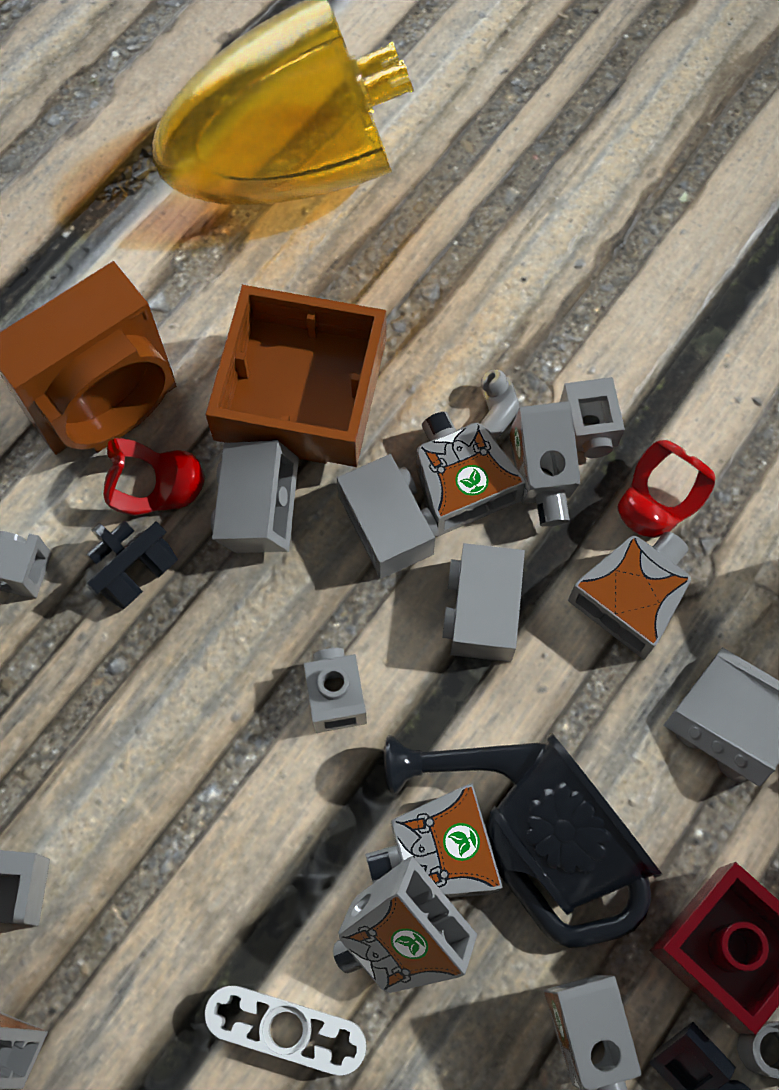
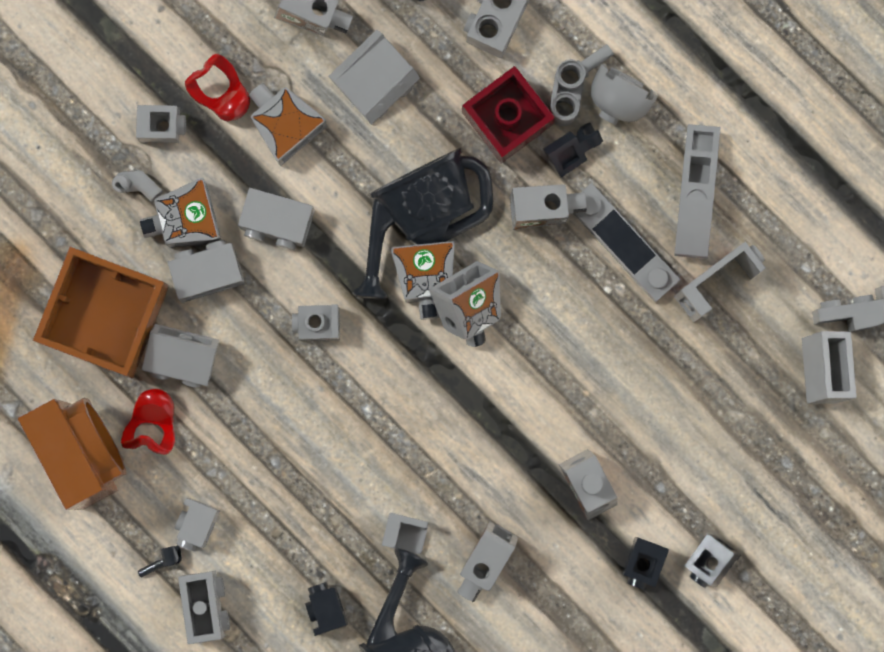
camera: 80 degrees left, 15 degrees up
black hips [86,520,178,611] -> none
white beam [205,986,366,1076] -> none
light grey torso [509,401,580,526] -> none

